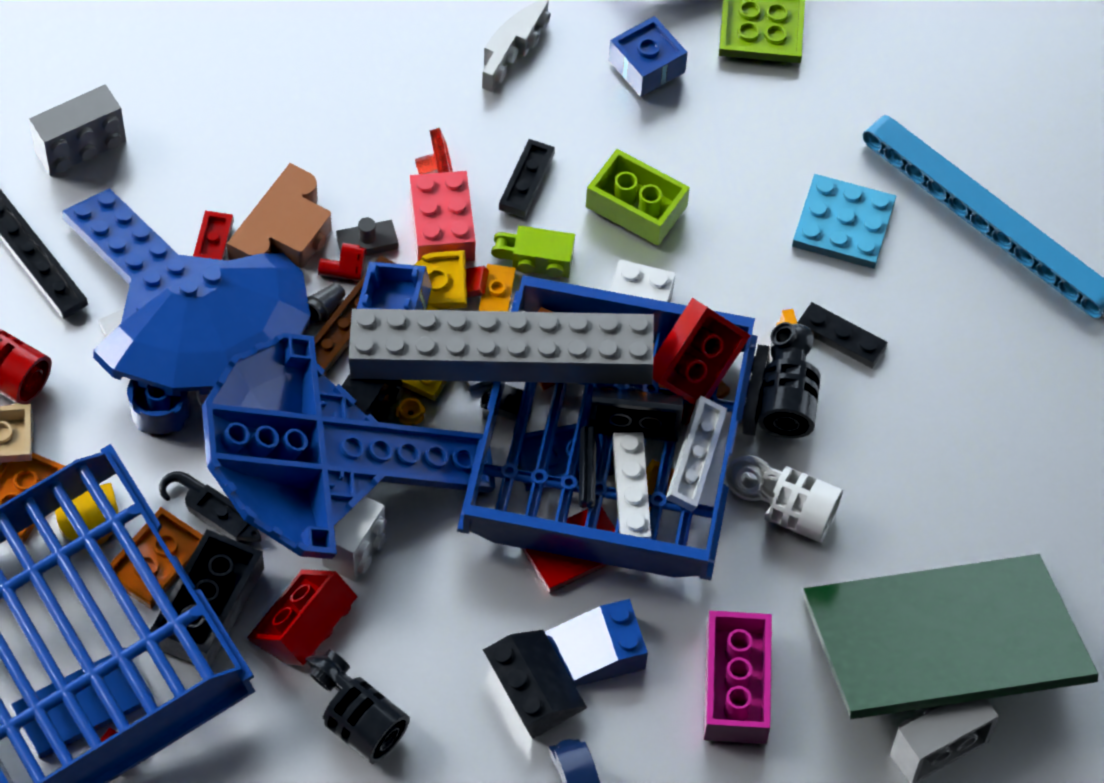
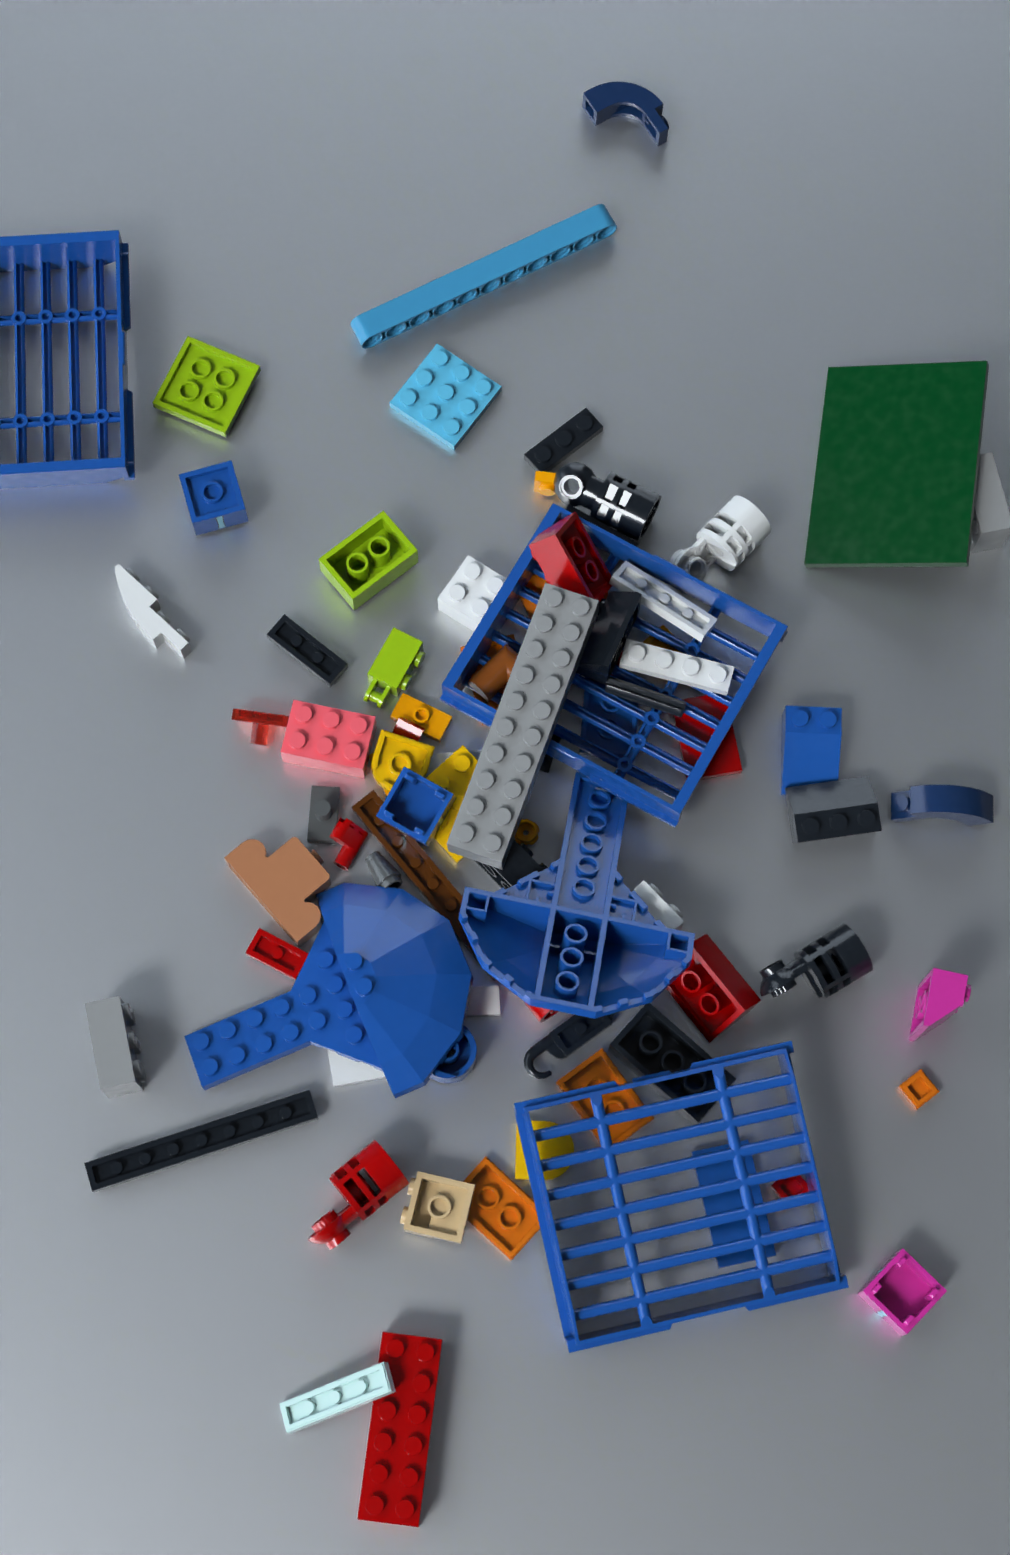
camera: 70 degrees left, 15 degrees up
dark pink brick [704,610,772,744] -> none

